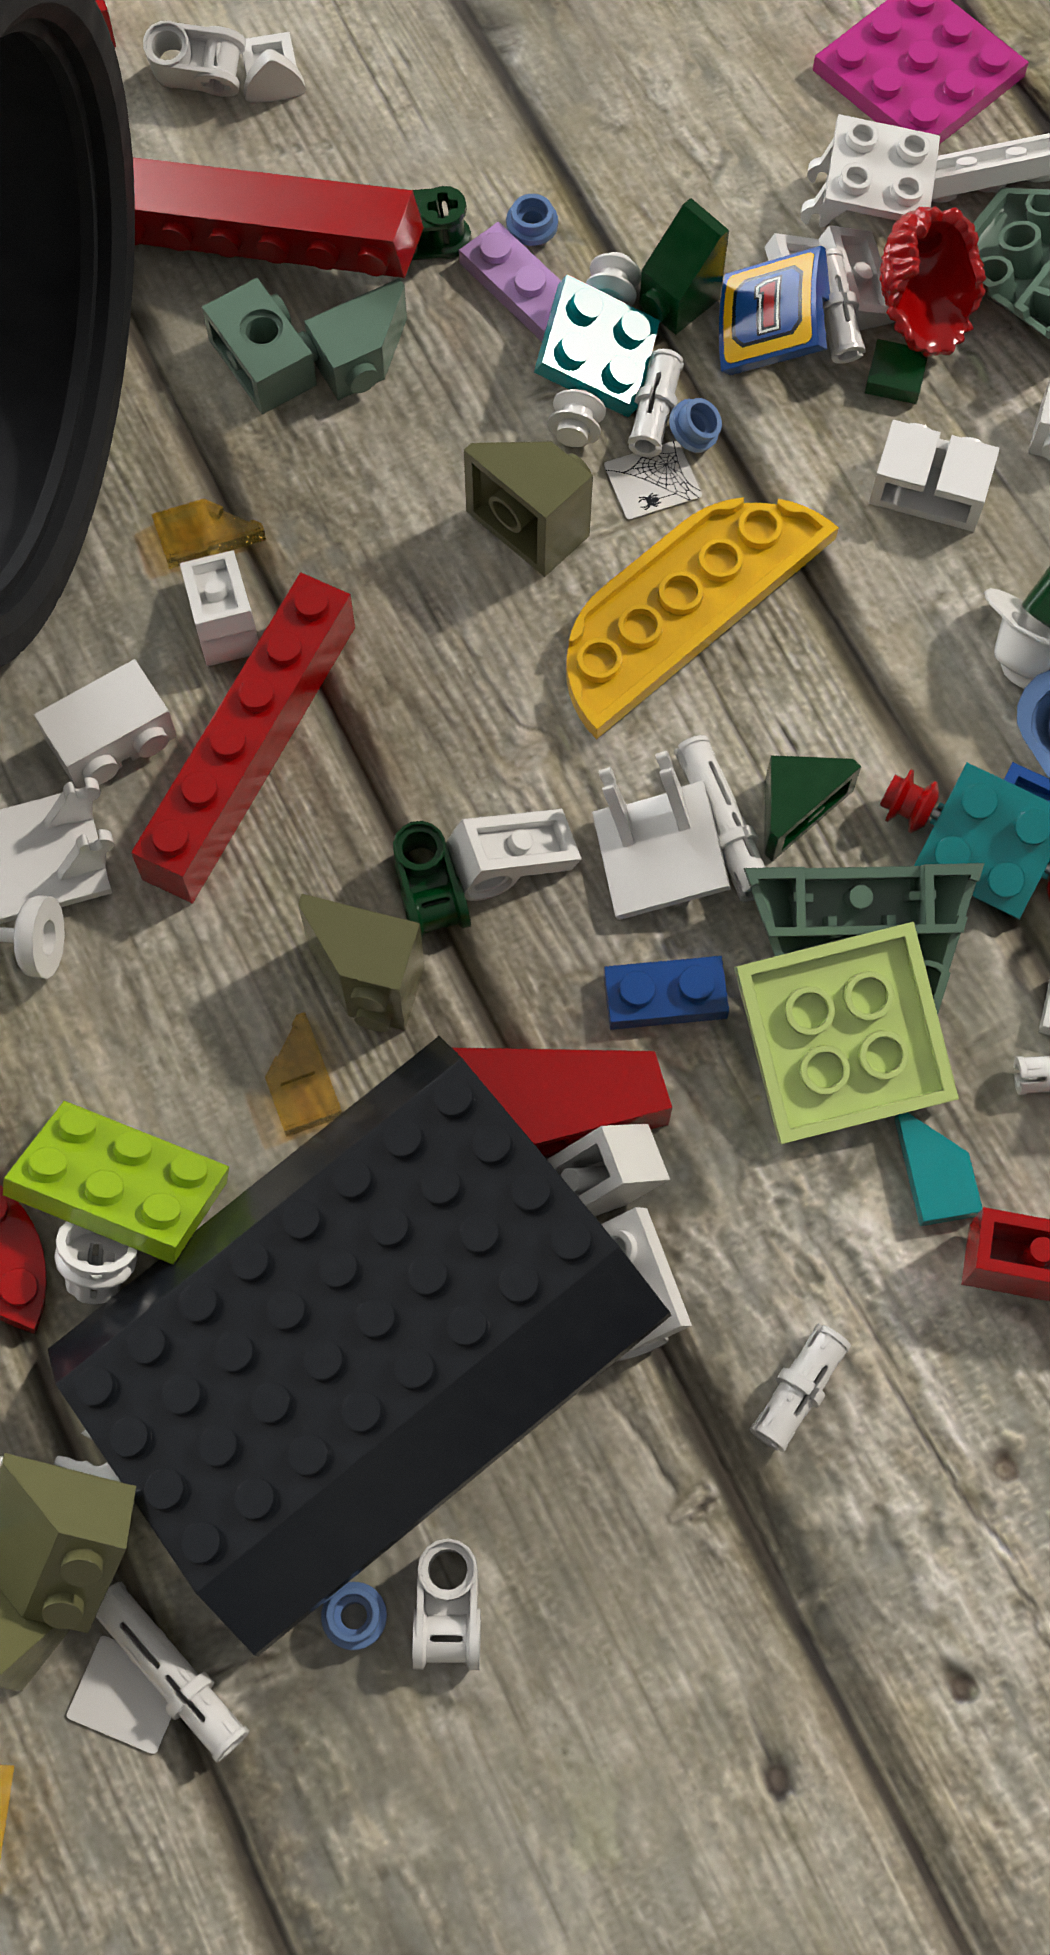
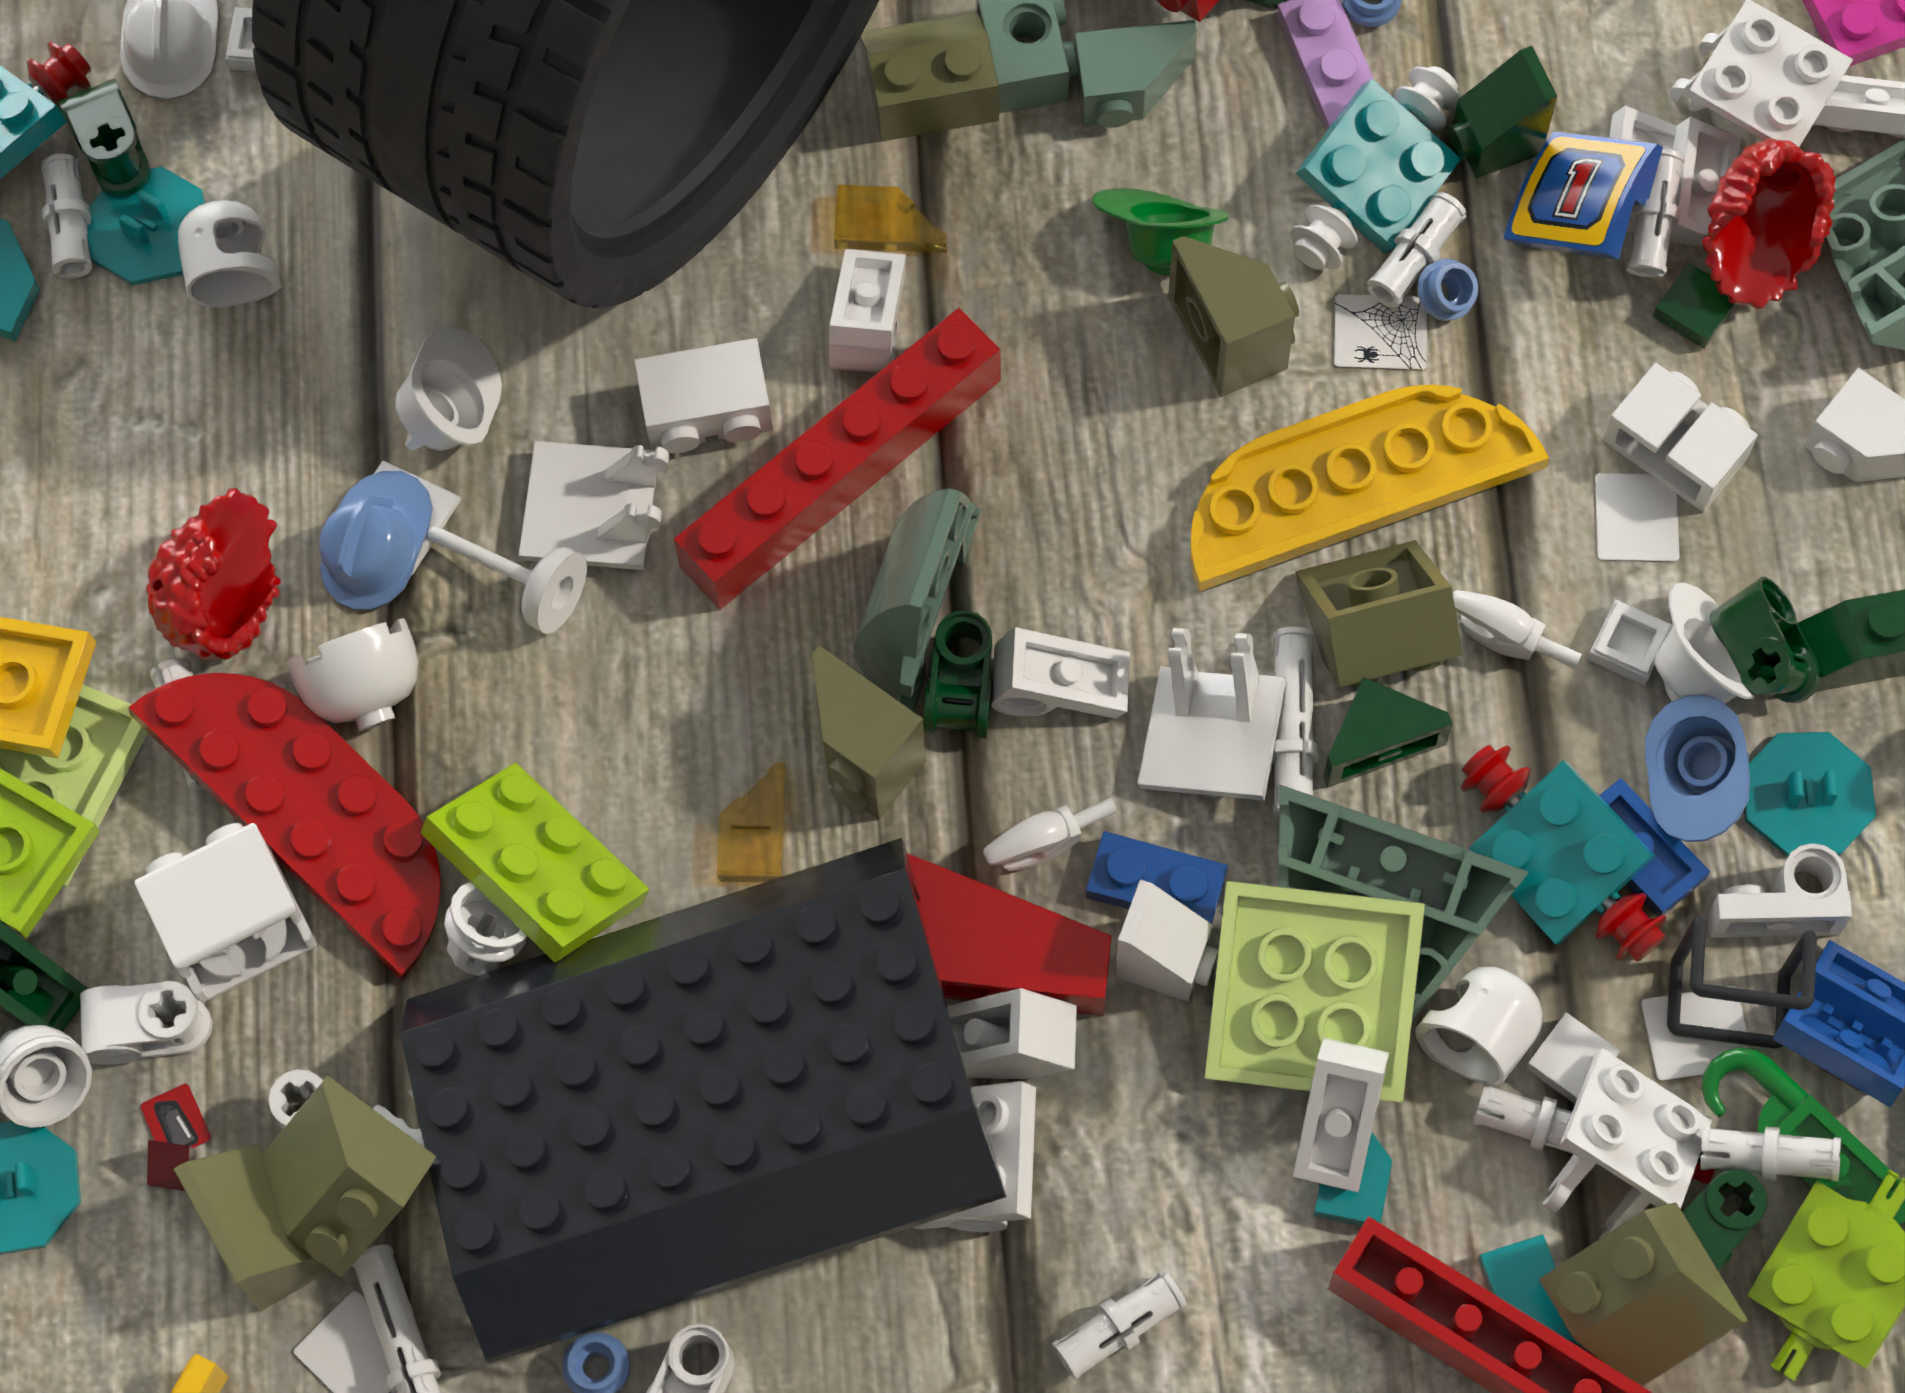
camera: 25 degrees right, 0 degrees up
none -> sand green wedge [854,488,982,712]
none -> olive slope [860,11,999,142]
none -> white hand [983,798,1117,871]
none -> green piece [1091,188,1229,276]
none -> white slope [1115,879,1219,1002]
none -> white plate [1293,1038,1389,1192]
none -> olive slope [1295,540,1462,687]
none -> white helmet [1415,966,1543,1086]
none -> white hand [1453,590,1582,668]
none -> white tile [1587,599,1673,686]
none -> white sticker [1595,473,1679,561]

